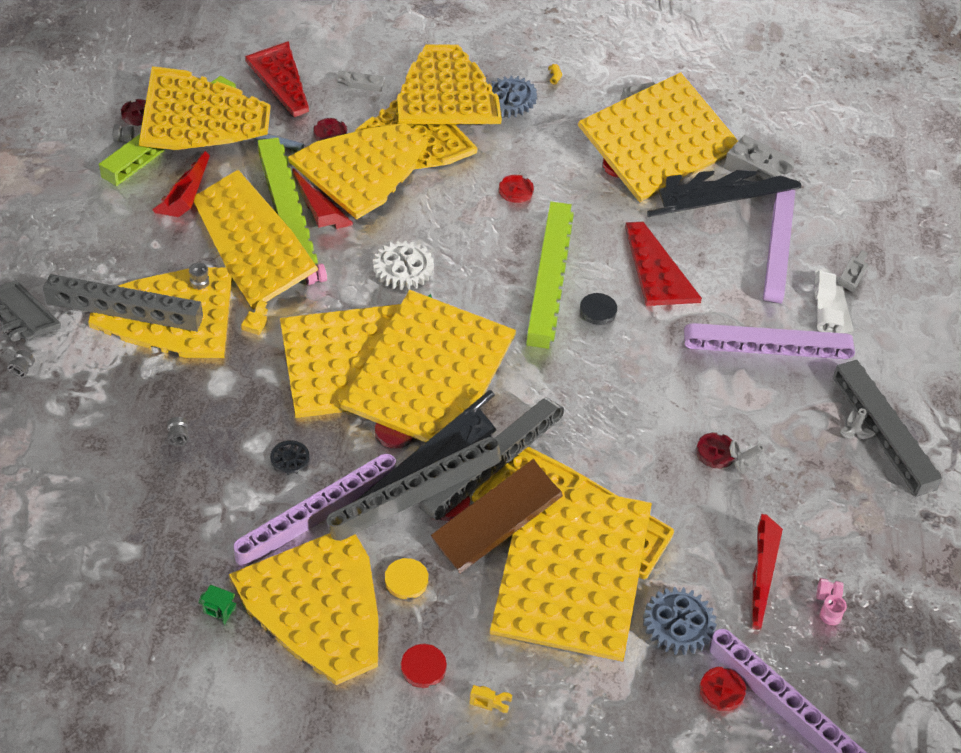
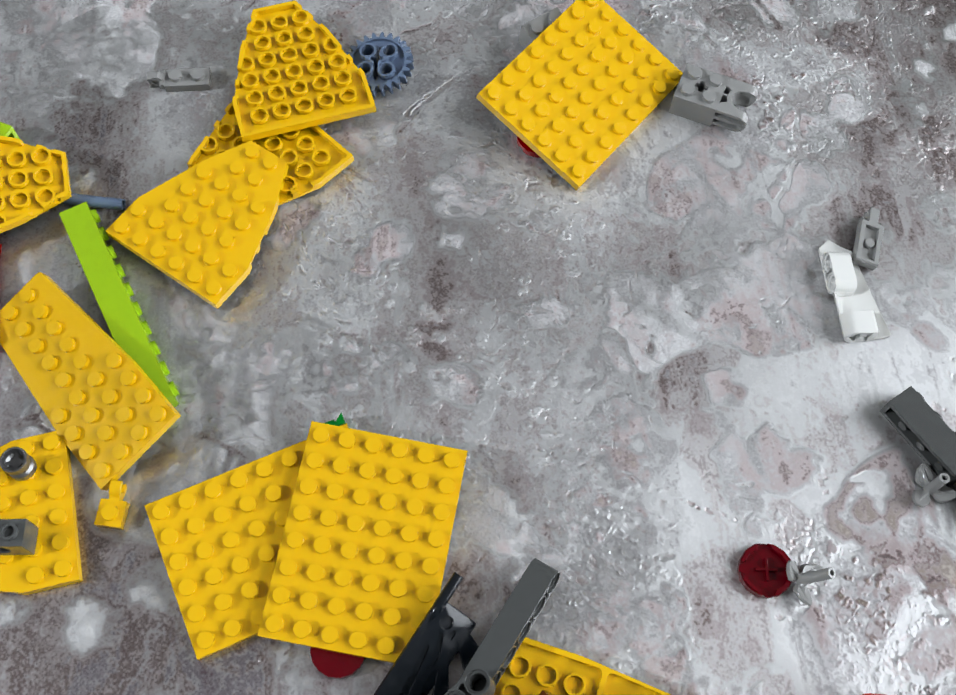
camera: 10 degrees left, 15 degrees up
red wing [245,41,309,117] -> none
red wedge [292,168,353,229] -> none
bright pink wheel [305,263,327,285] -> none
dark red tile [313,118,348,141] -> none
white gear [373,240,434,290] -> none
red tile [499,175,534,203] -> none
lime brick [526,201,574,349] -> none
yellow arm [548,64,563,85] -> none
black tile [580,293,618,325] -> none
red wing [625,221,702,306] -> none
black animal [647,170,802,217] -> none
lavender beam [684,323,855,359] -> none
lavender beam [763,190,795,304] -> none

